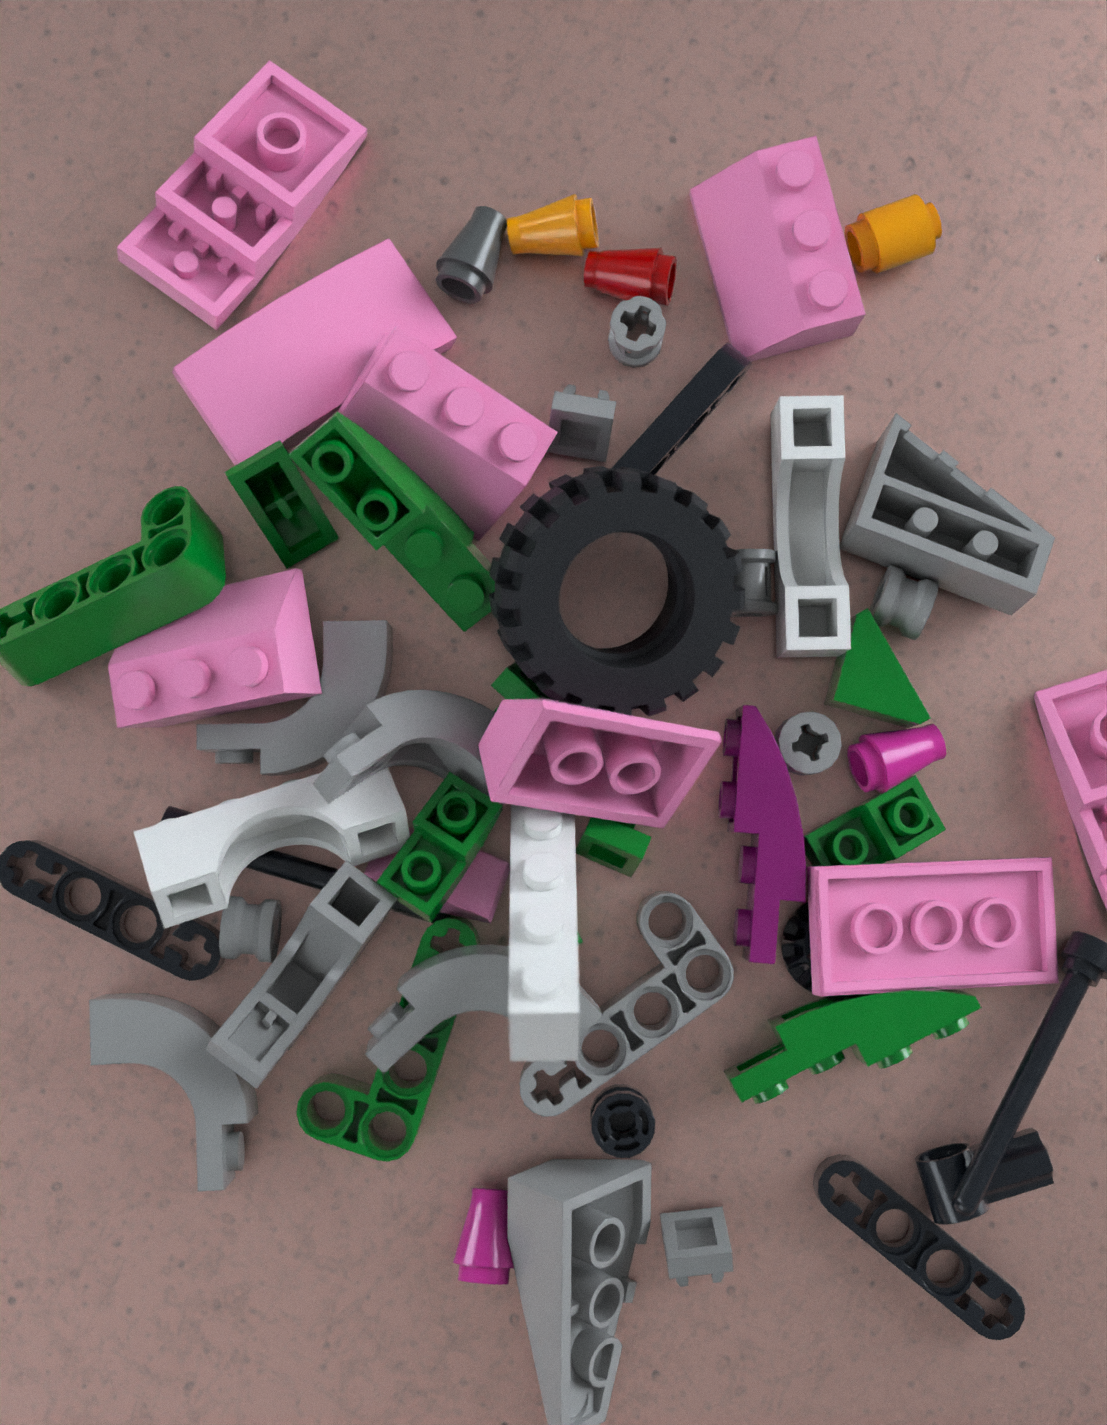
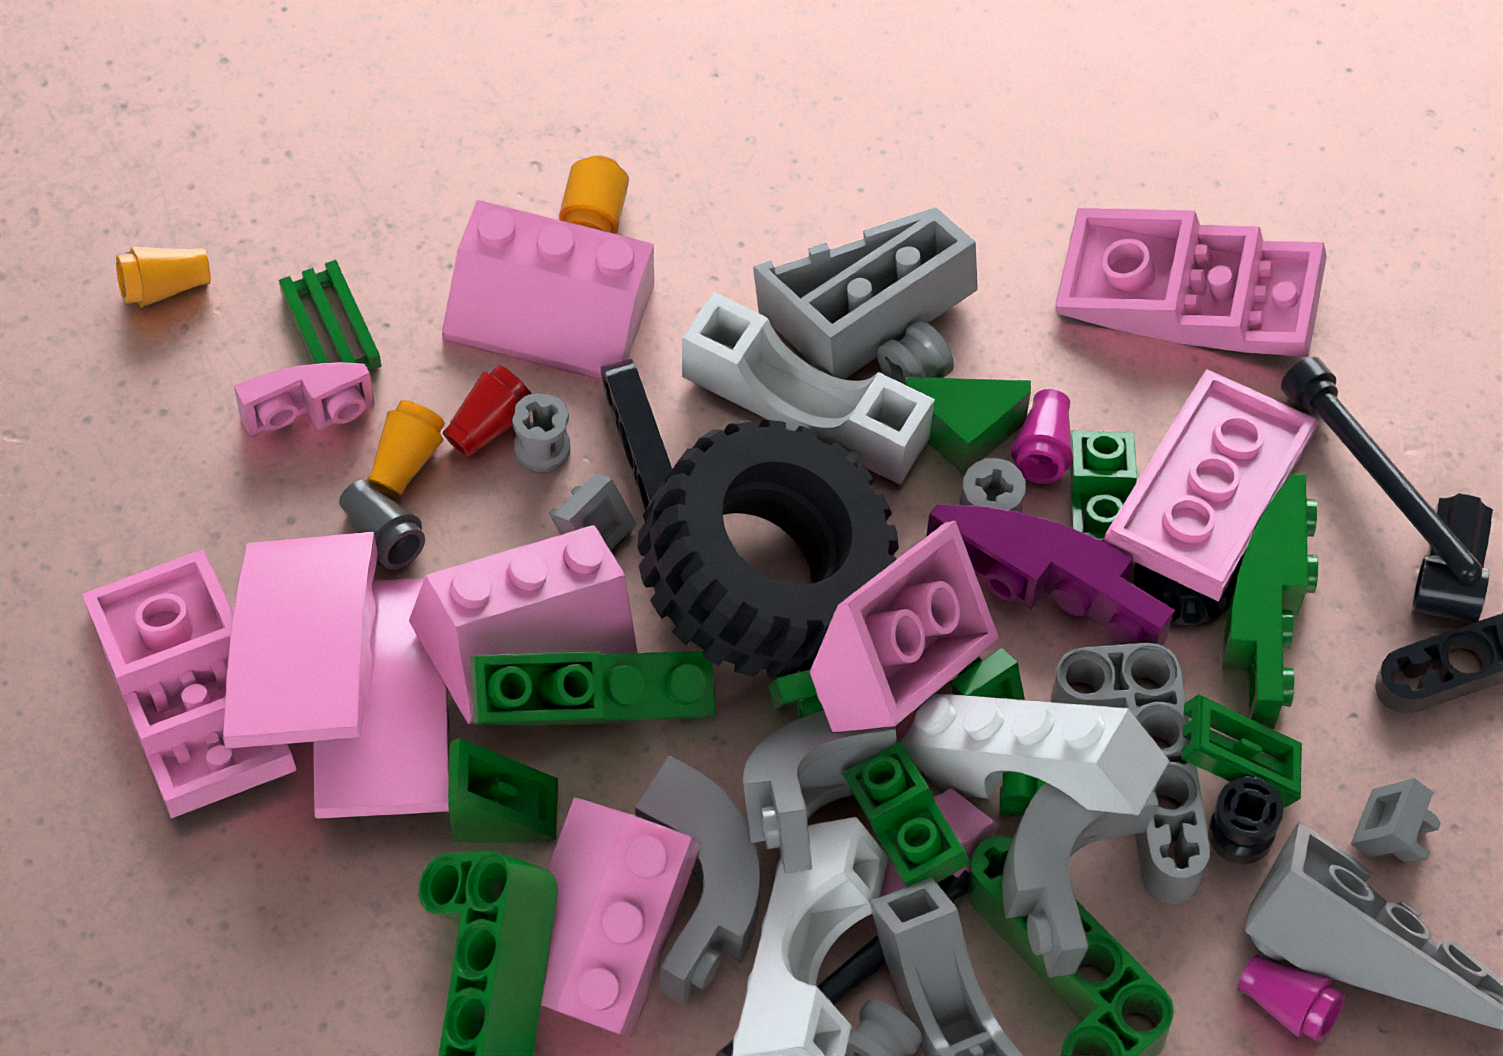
camera: 60 degrees left, 25 degrees down
none -> bright pink slope [223,532,378,749]
none -> bright pink slope [234,362,374,437]
none -> green tile [279,260,382,371]
none -> green tile [1182,694,1302,808]

